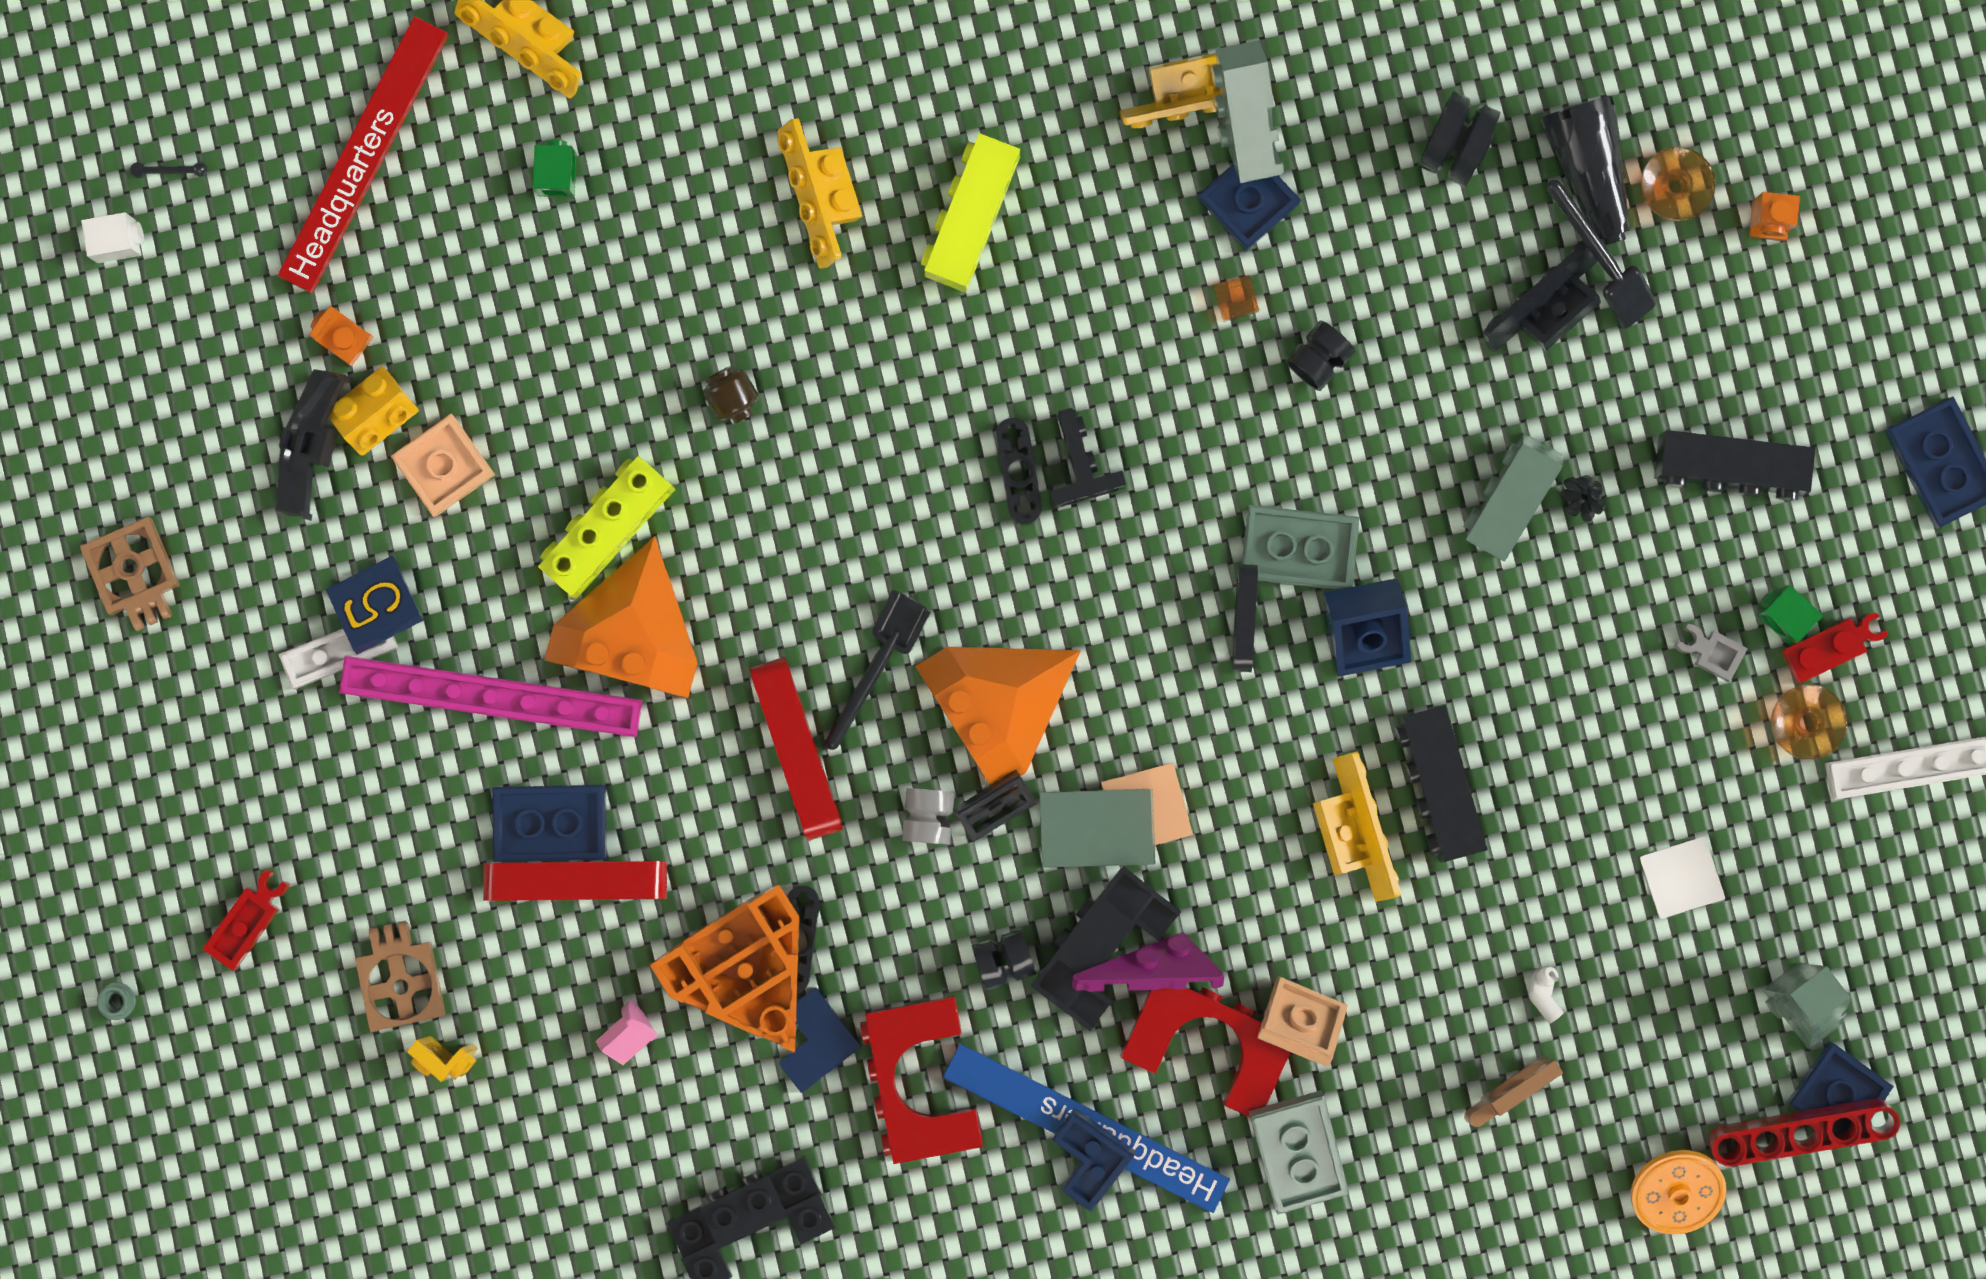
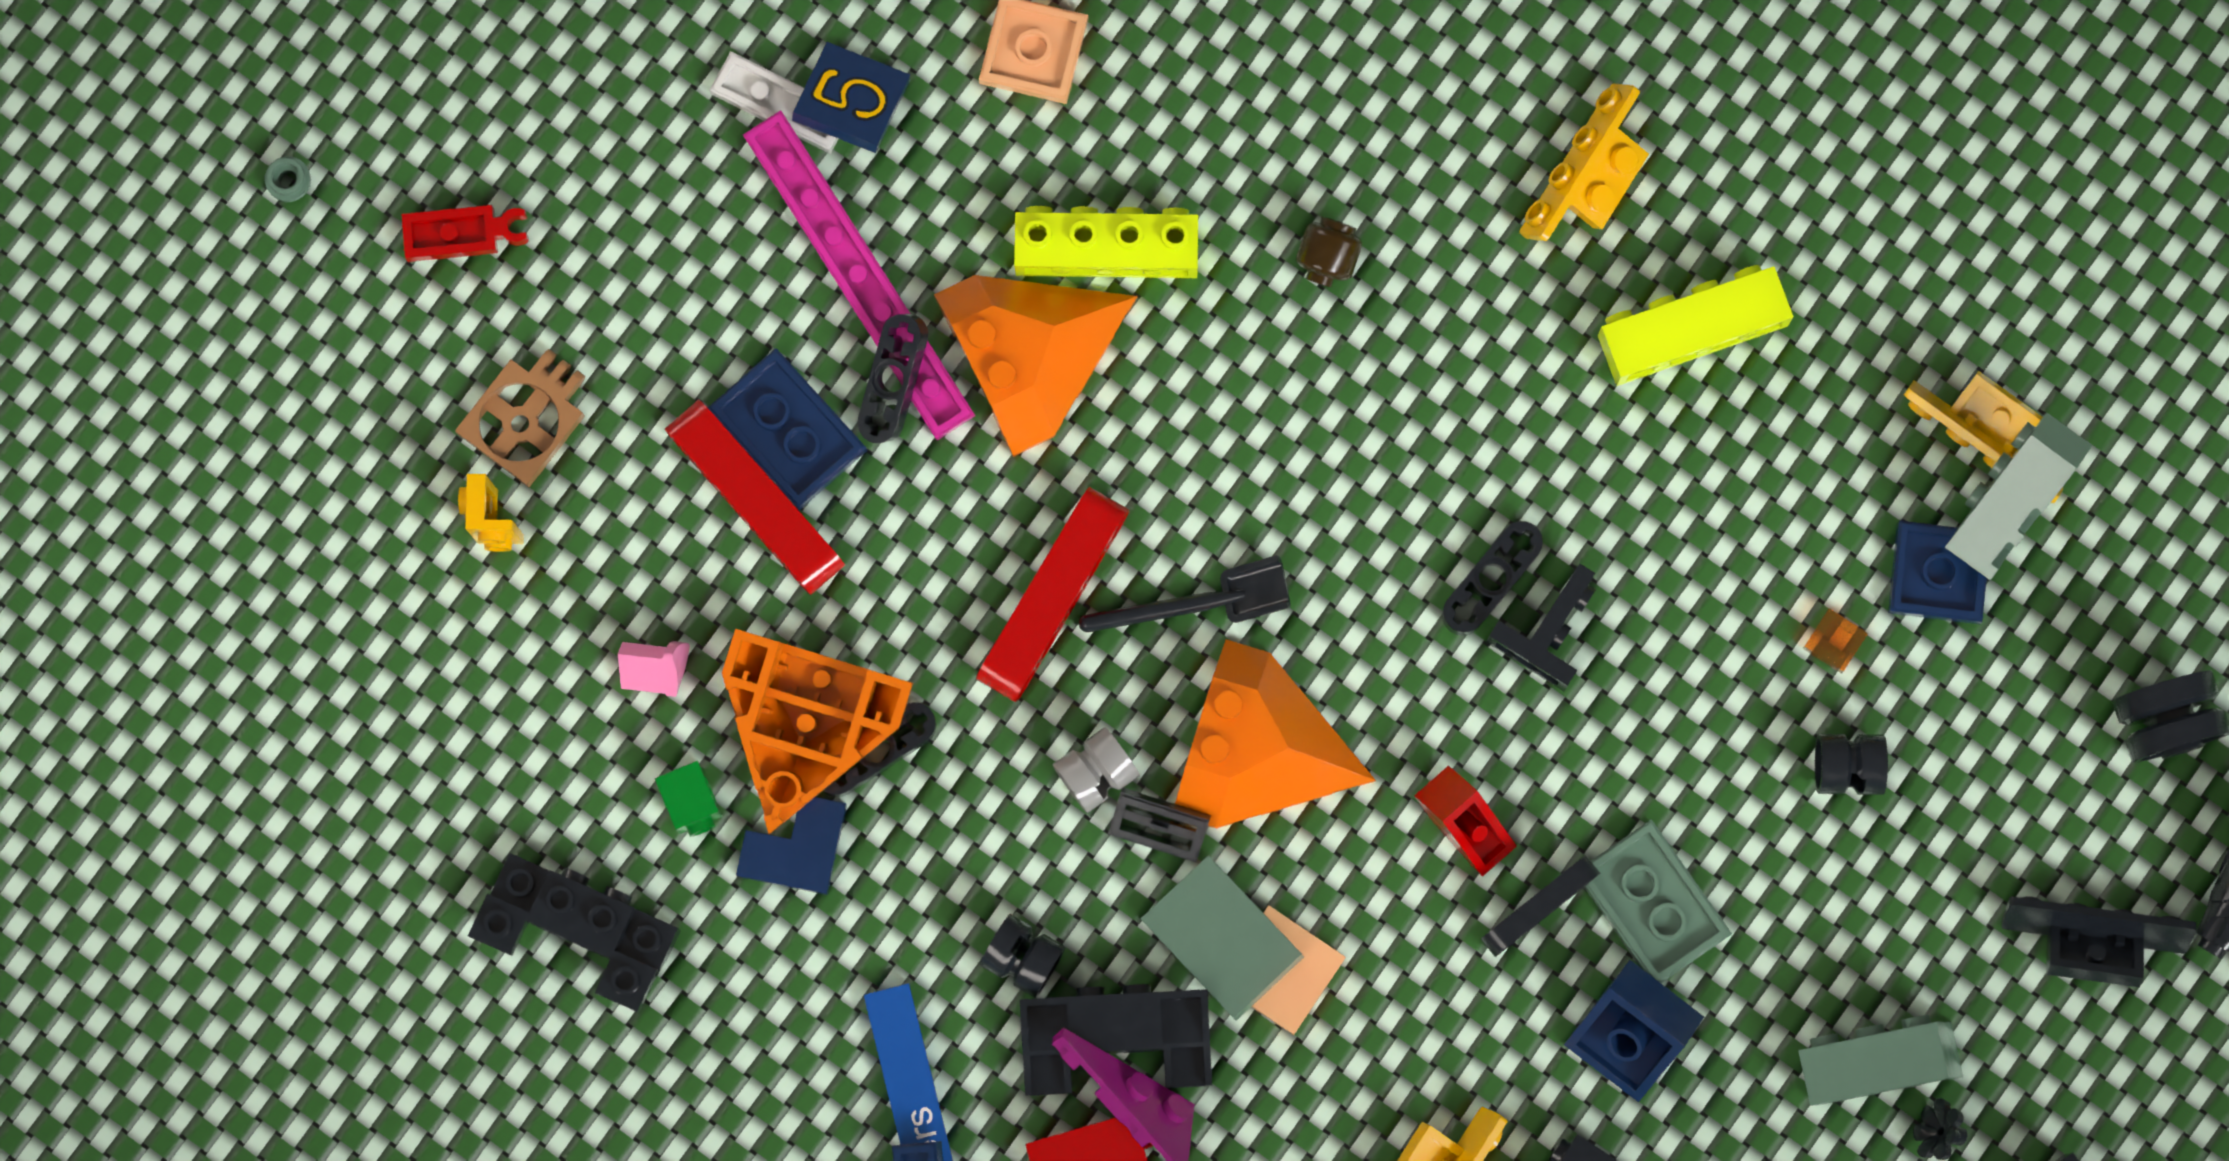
camera: 50 degrees right, 5 degrees down
red arch [860,996,983,1164] -> none
black piece [1547,179,1657,329] -> none
none -> green brick [654,760,723,837]
none -> black beam [858,314,928,443]
none -> red slope [1414,765,1517,877]

